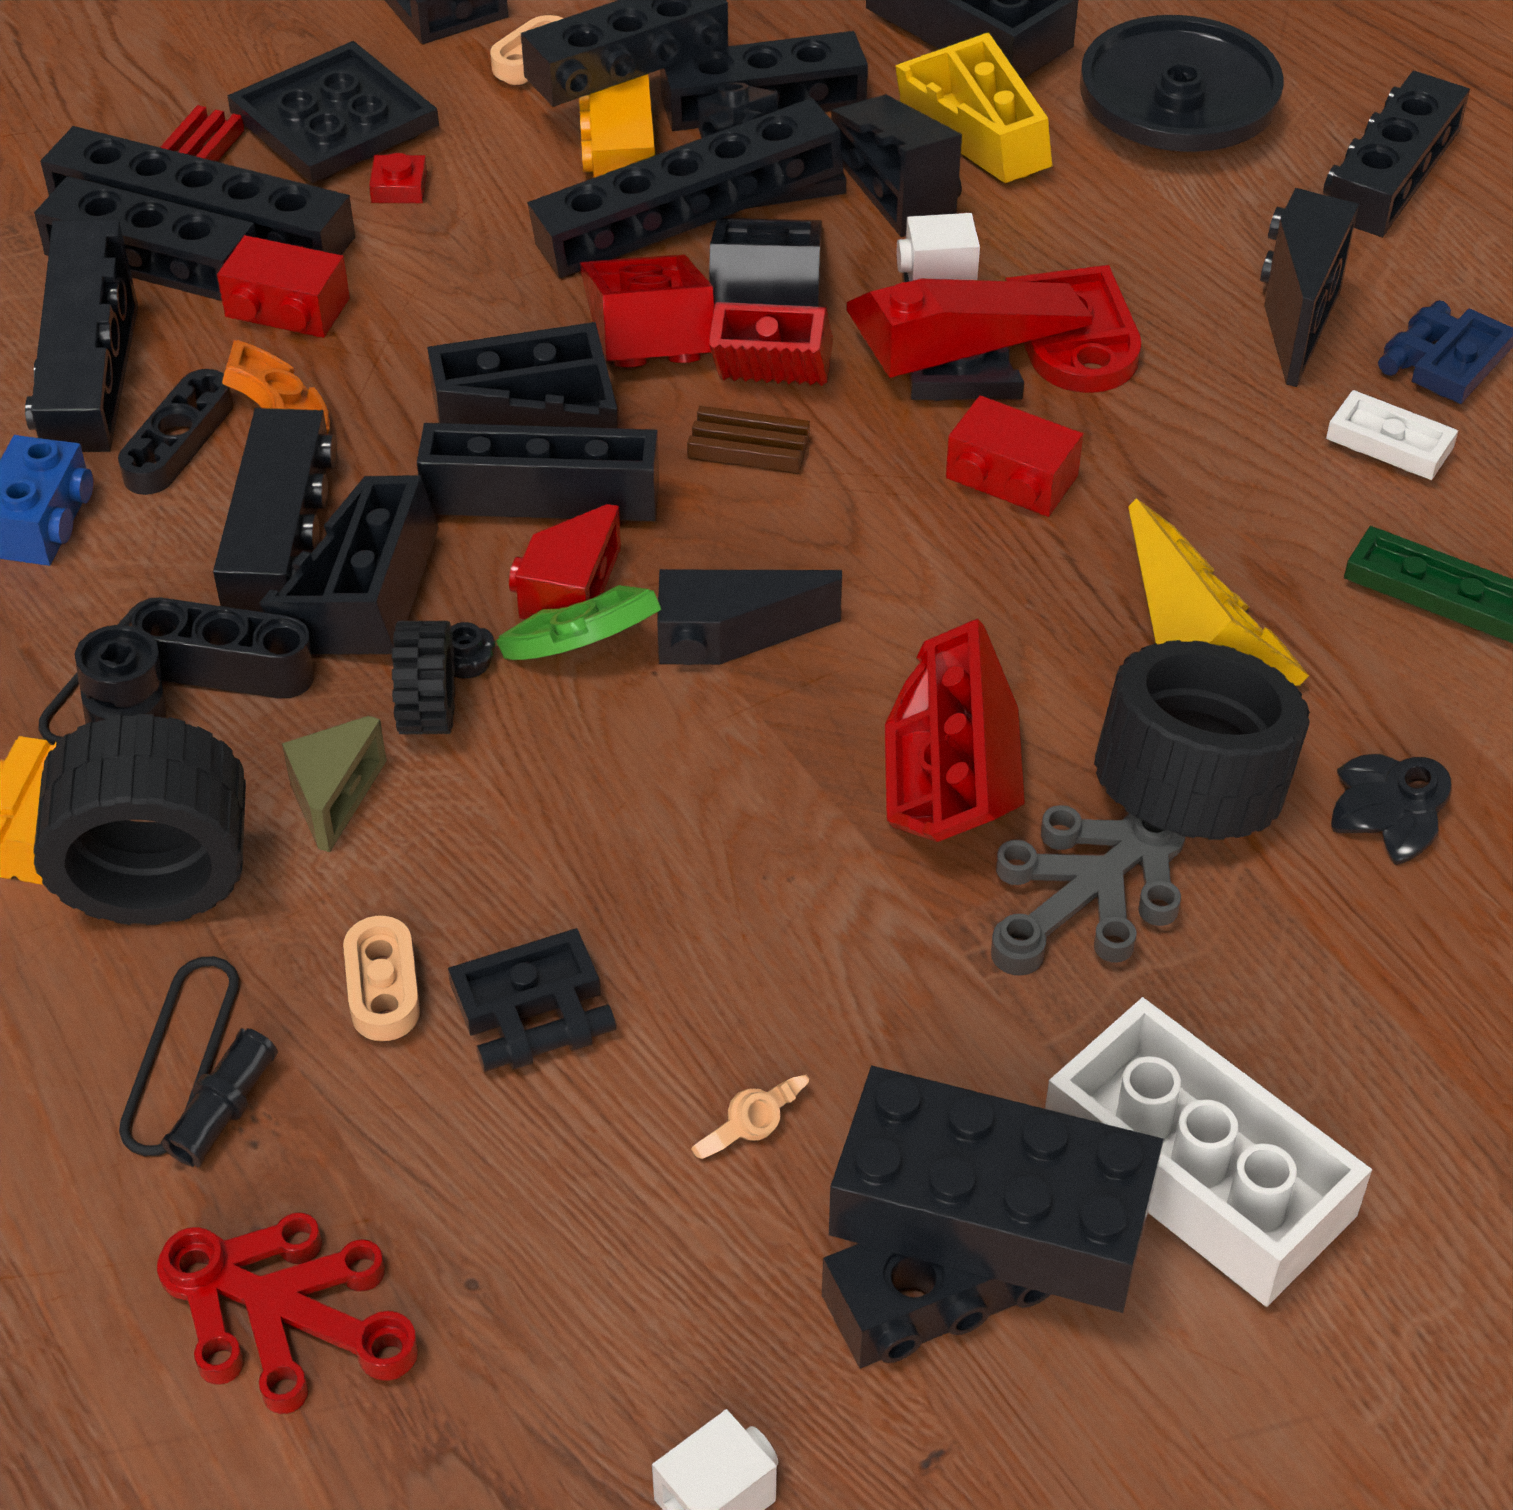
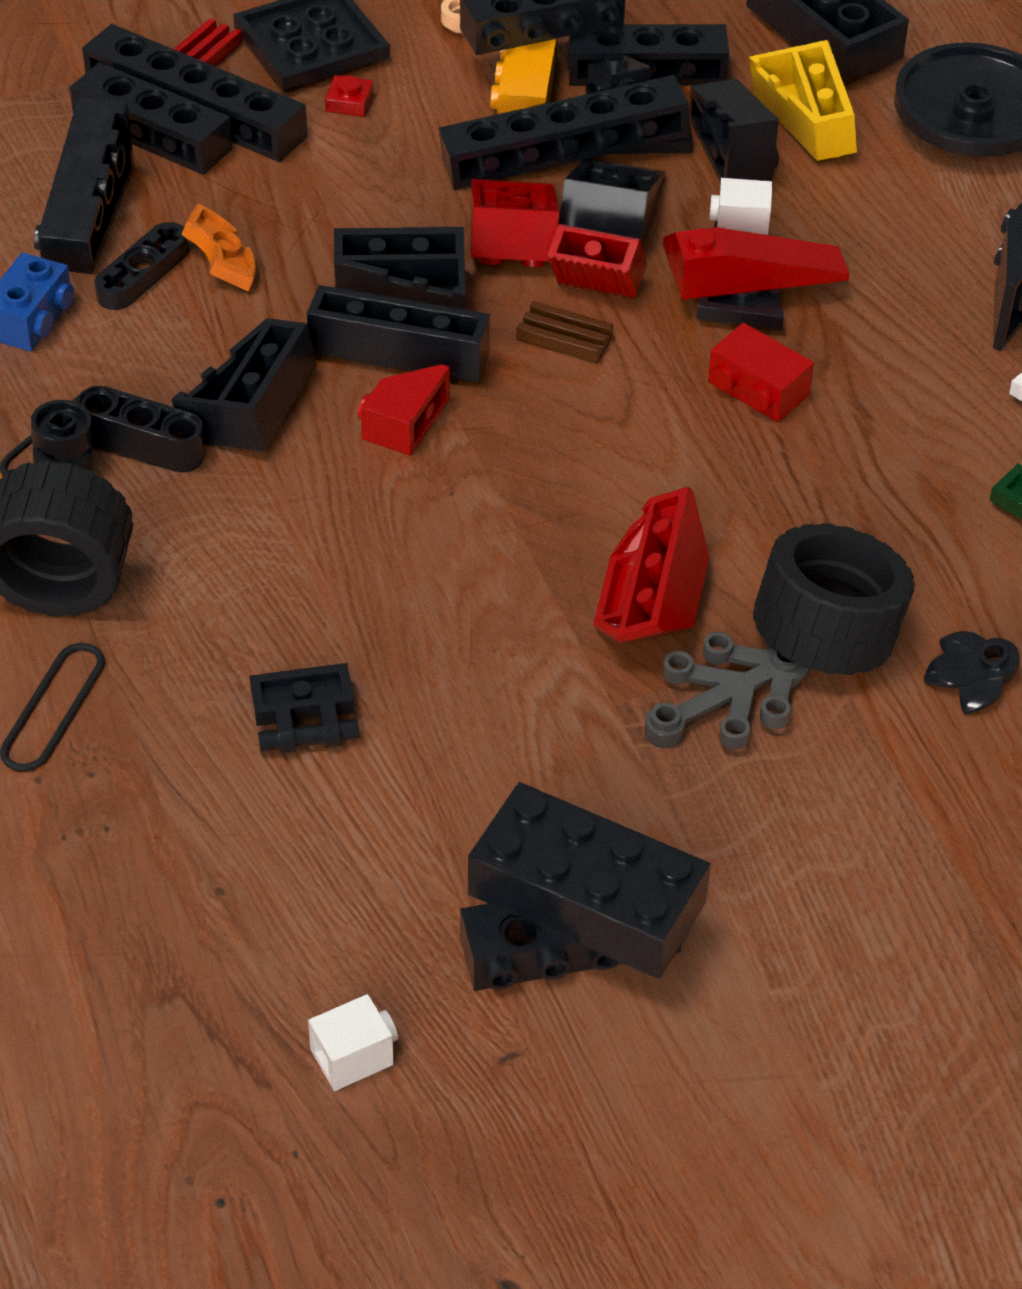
camera: 10 degrees right, 0 degrees up
red plant [157,1212,418,1414] -> none
black pin [161,1028,278,1167] -> none
black brick [213,408,337,613] -> none
red brick [217,235,350,338] -> none
olive slope [282,716,387,852] -> none
light nougat plate [343,916,420,1041] -> none
black tyre [392,621,455,734] -> none
black plate [451,622,495,679] -> none
bright green tile [496,585,661,660] -> none
black slope [657,569,842,665] -> none
light nougat piece [691,1074,809,1159] -> none
red tile [1005,265,1141,393] -> none
white brick [1045,997,1372,1307] -> none
yellow wedge [1128,498,1309,686] -> none

